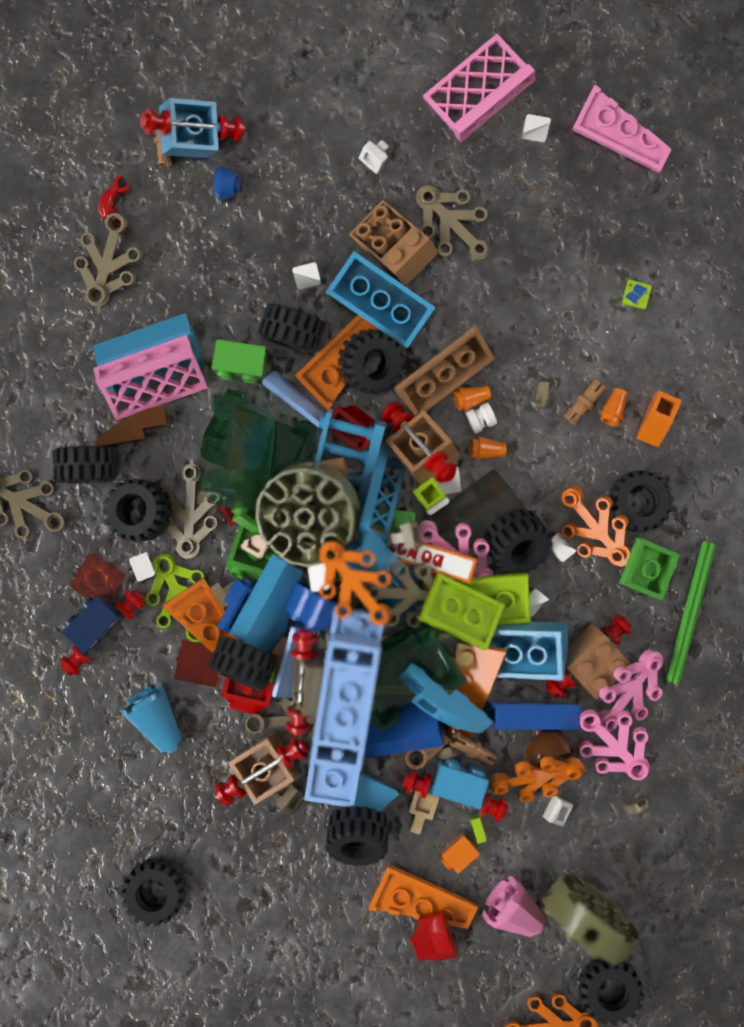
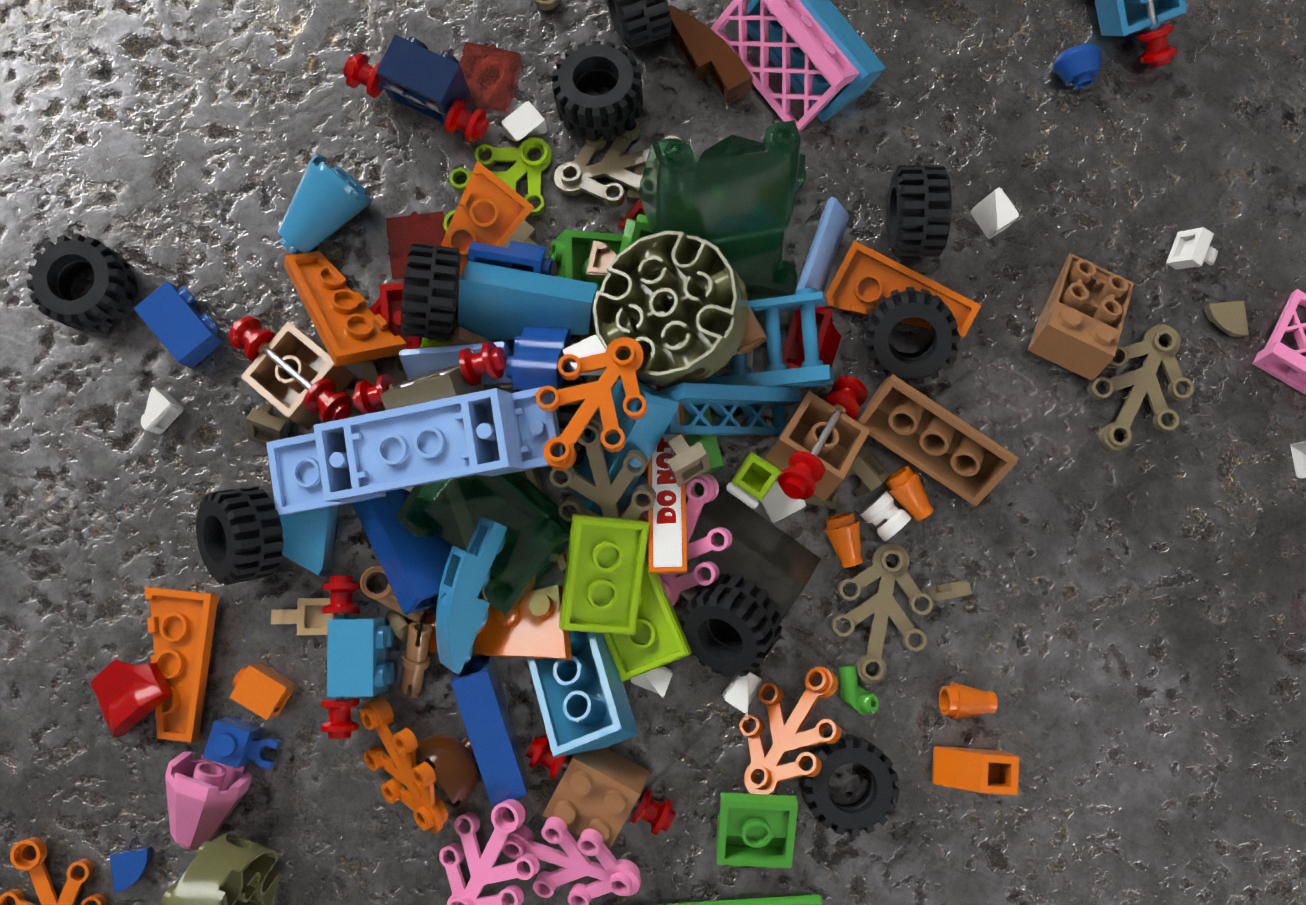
camera: 70 degrees right, 5 degrees down
bright green brick [212,339,269,385] -> none
dark azure slope [326,251,436,348] -> none
lime tile [469,813,487,844] -> none
white slope [543,796,573,827] -> none
medium nougat pin [563,379,607,426] -> none
lime tile [621,279,652,310] -> none
none -> blue tile [110,847,152,893]
none -> blue brick [133,281,224,369]
none -> white slope [141,386,184,434]
none -> blue brick [202,716,282,770]
none -> orange wing [284,251,407,367]
none -> dark tan plant [831,543,933,684]
none -> bright green arm [839,666,879,715]
none -> dark tan tile [844,447,891,497]
none -> dark tan tile [1204,300,1249,338]

